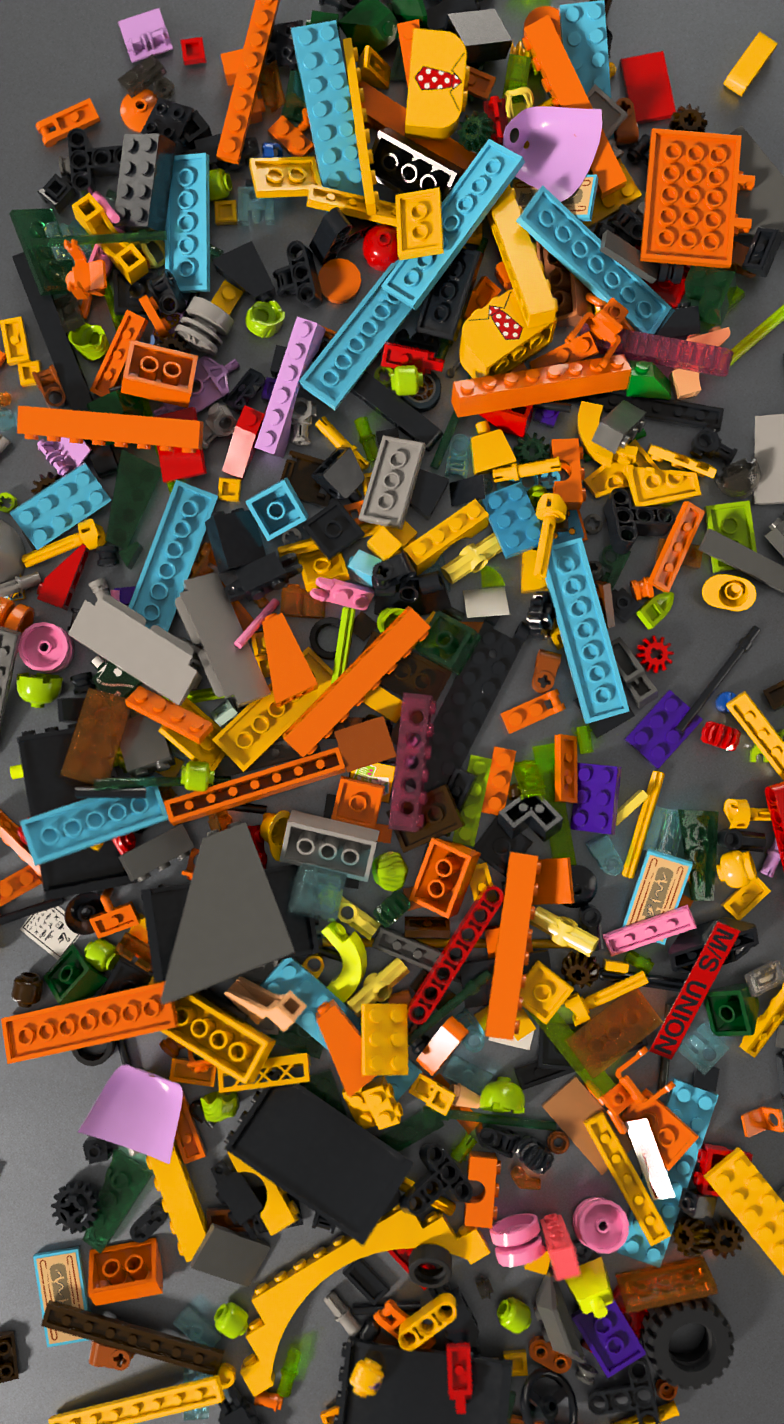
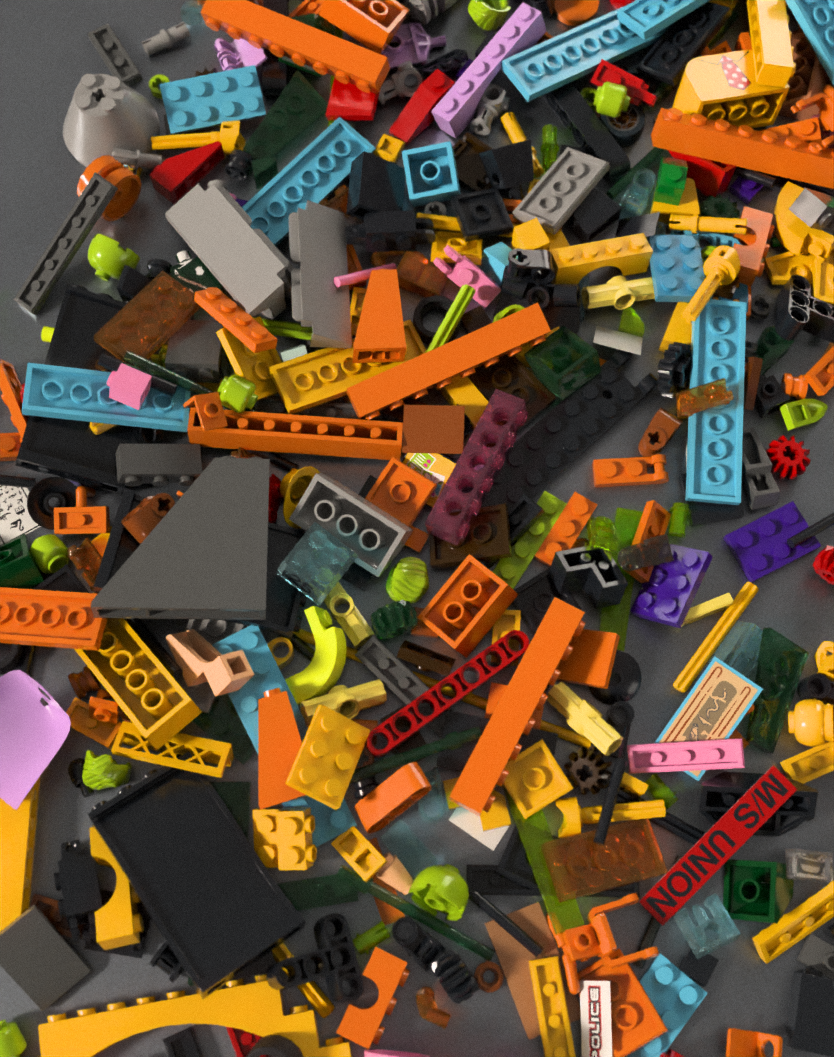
camera: 20 degrees right, 15 degrees down
bright pink wheel [18,622,75,674] -> none
red plate [112,833,136,855] -> none
orange plate [175,1090,207,1165] -> none
clear light blue piece [585,833,624,876] -> none
none -> bright pink brick [107,363,152,410]
none -> dark orange piece [121,493,175,543]
none -> orange bracket [183,392,228,431]
none -> black bar [469,889,544,958]
none -> black bar [593,758,627,845]
none -> clear smoke leg [618,534,674,571]
none -> green slope [654,156,688,206]
none -> clear orange hinge [675,378,734,418]

